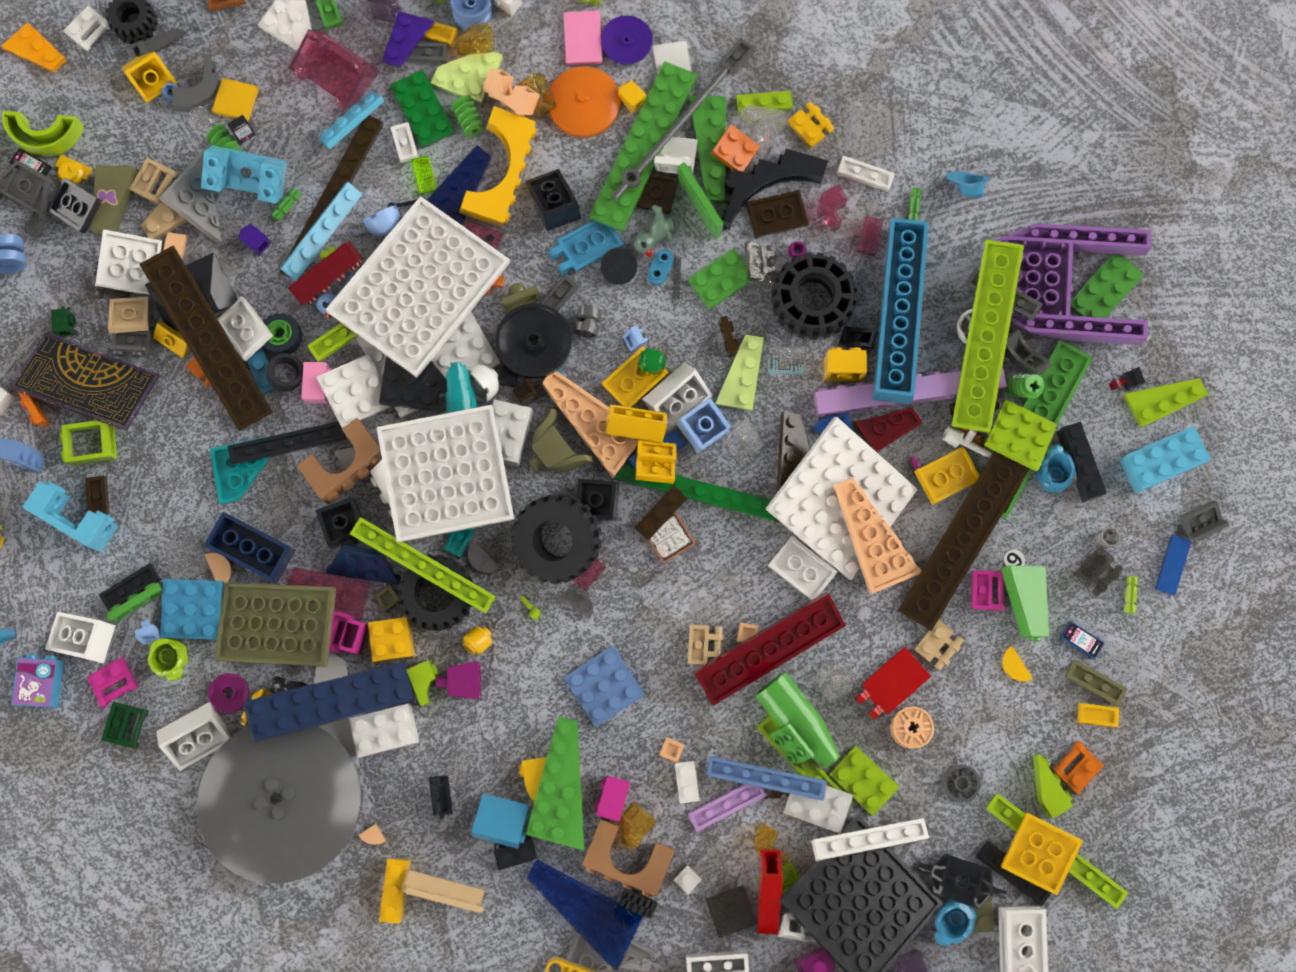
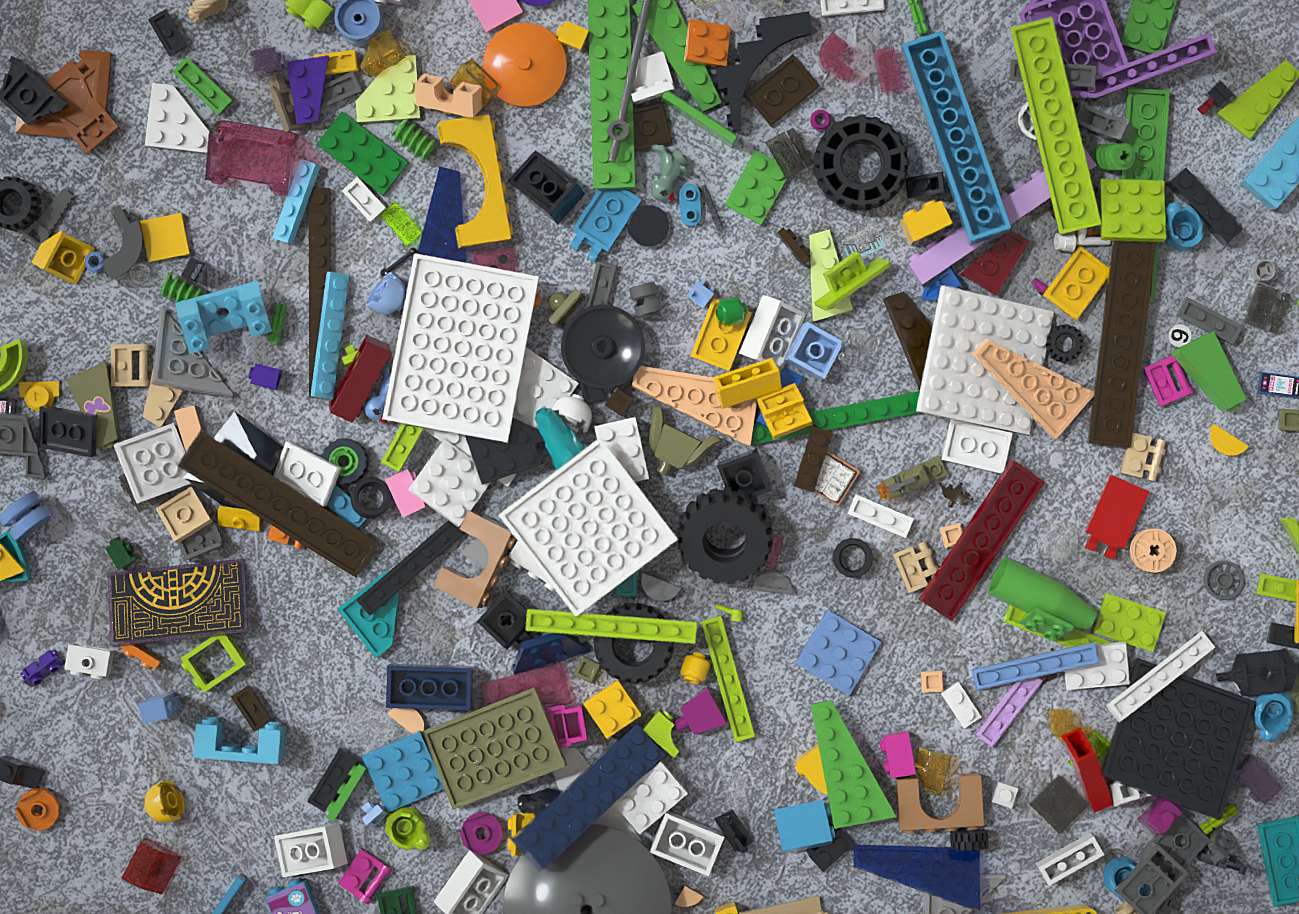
camera: 20 degrees left, 10 degrees up
none -> dark tan hinge [268,73,305,132]
none -> white brick [650,811,724,876]
none -> lime plate [701,615,755,742]
none -> lime bracket [814,251,891,311]
none -> black tyre [833,538,873,578]
none -> white plate [847,494,914,538]
none -> olive plate [876,456,948,501]
none -> dark brown piece [939,482,974,507]
none -> black tyre [1046,324,1085,362]
none -> dark grey plate [1176,297,1243,345]

